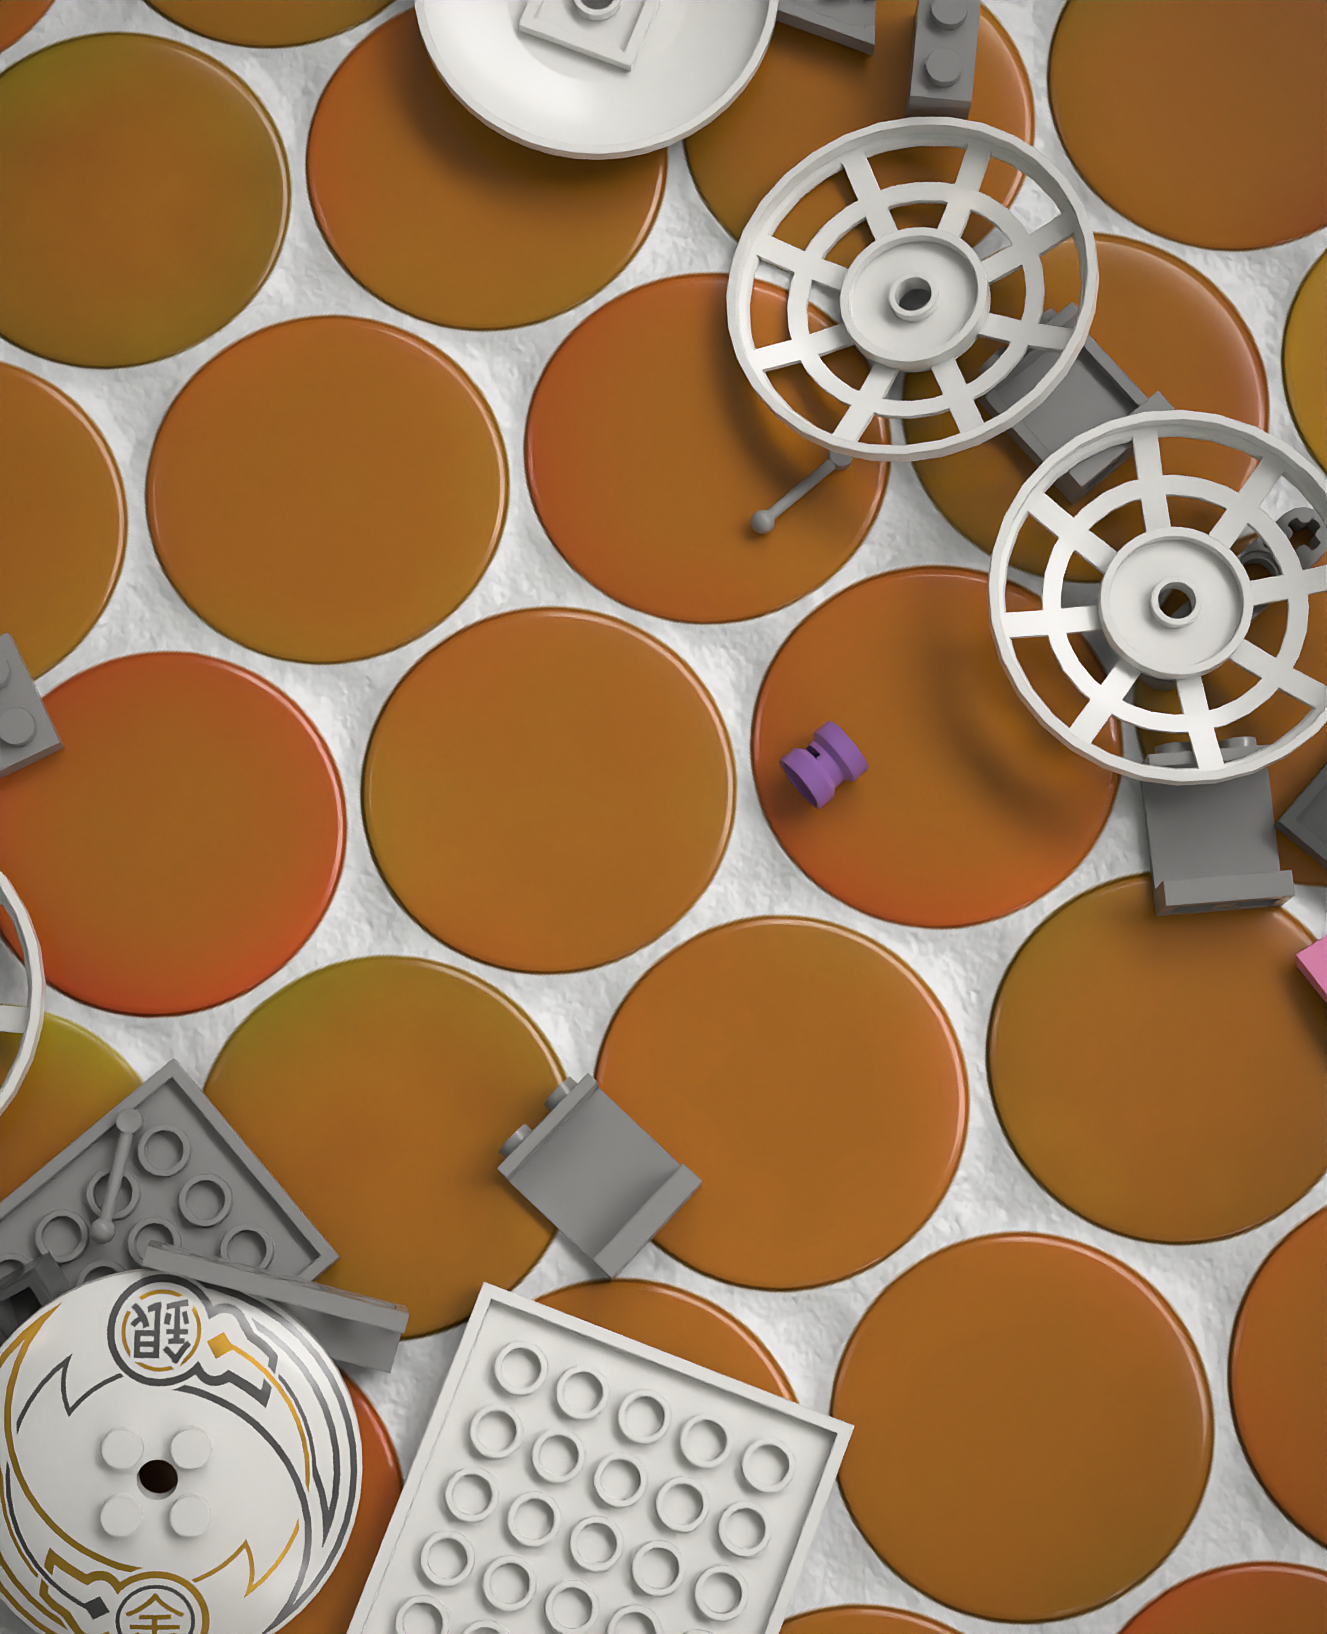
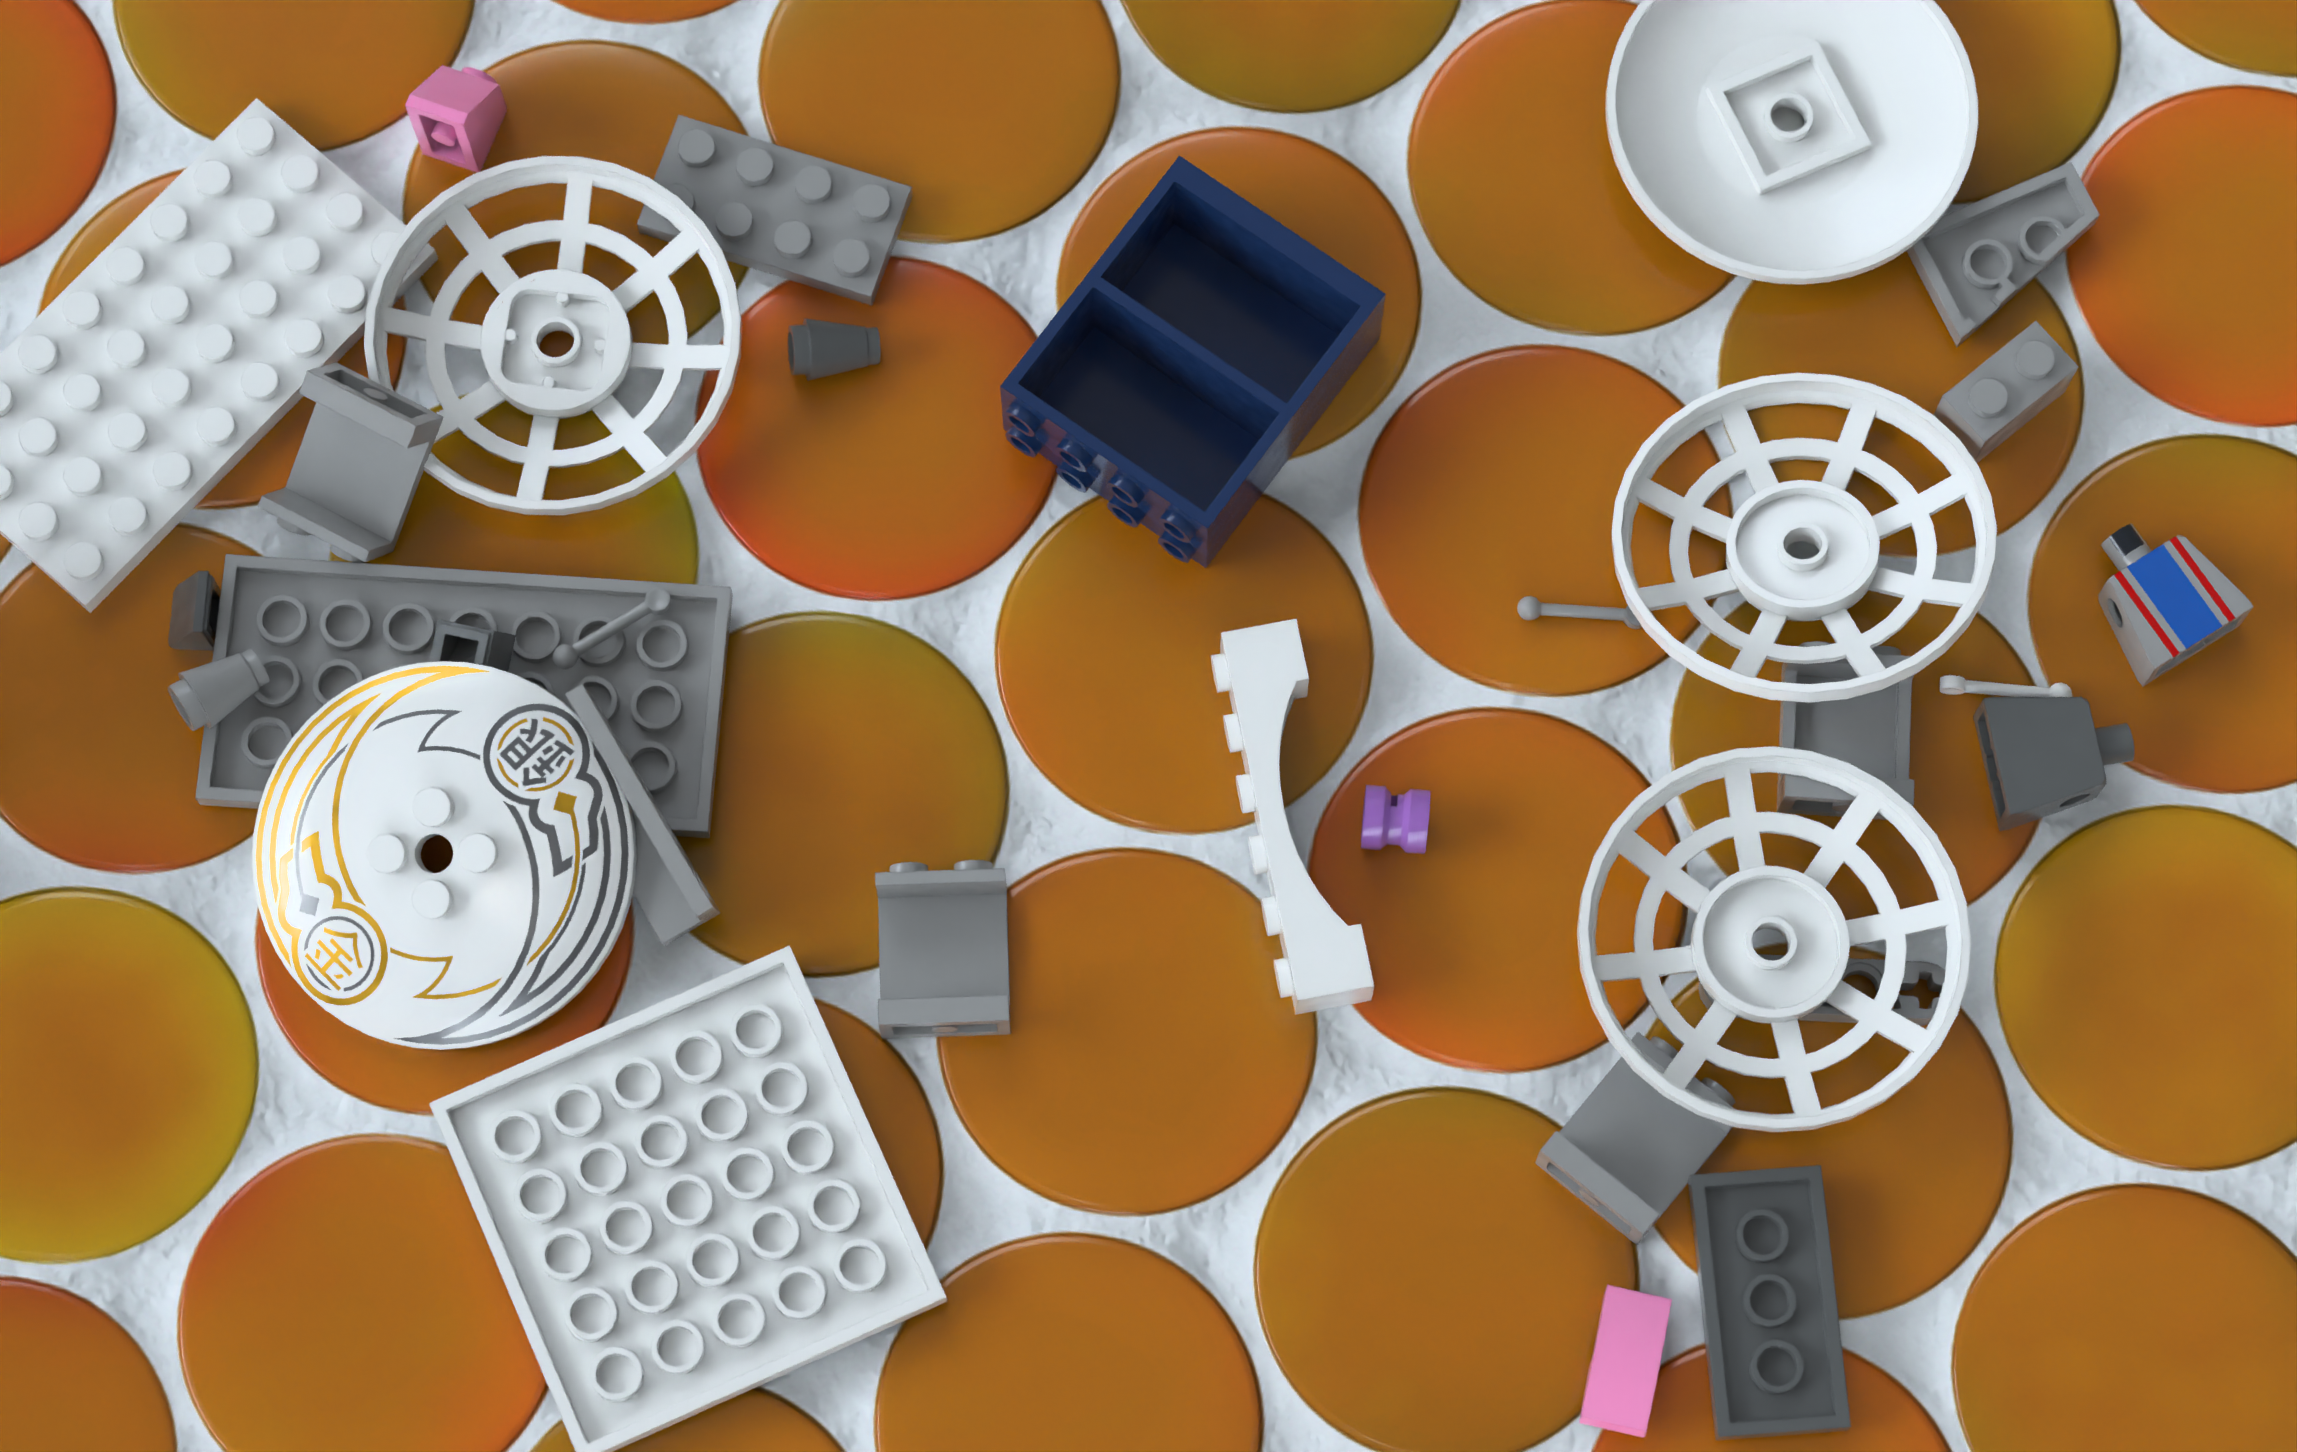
camera: 45 degrees right, 5 degrees down
none -> dark grey cone [788,318,881,381]
none -> dark blue container [1000,155,1386,568]
none -> white arch [1211,619,1374,1015]
none -> white hinge [1940,675,2072,697]
none -> dark grey torso [1973,697,2135,831]
none -> torso [2098,523,2254,687]

